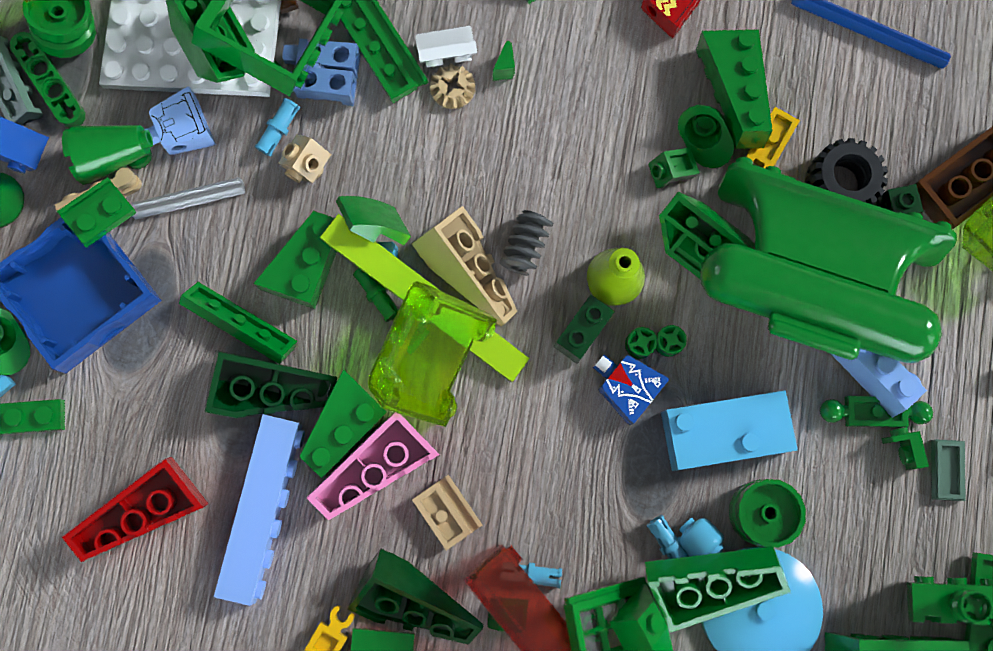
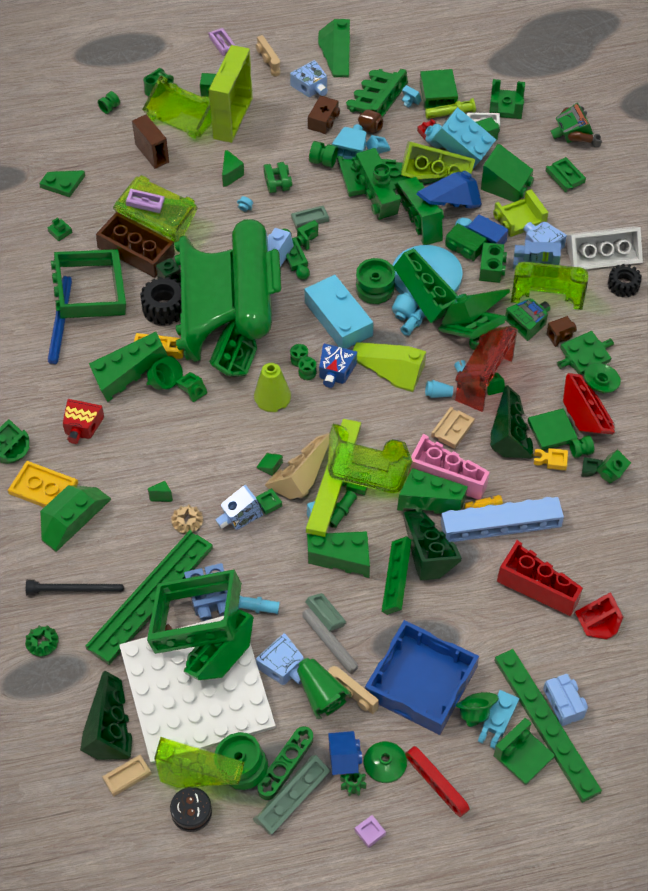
camera: 105 degrees left, 25 degrees down
green plate [57,177,136,248] -> none
tan brick [278,134,331,183] -> none
green slope [336,196,411,245] -> none
white bracket [415,26,477,68] -> none
dark grey piece [499,210,553,276] -> none
dark green brick [554,294,615,364] -> none
none -> green window [51,249,126,319]
none -> light blue torso [215,485,263,530]
none -> green plate [256,488,282,515]
none -> green slope [257,453,283,476]
none -> sand green tile [305,593,346,631]
none -> lime wedge [353,342,426,392]
none -> medium azure cone [425,380,454,398]
none -> yellow axle [464,495,503,509]
none -> red slope [575,592,624,639]

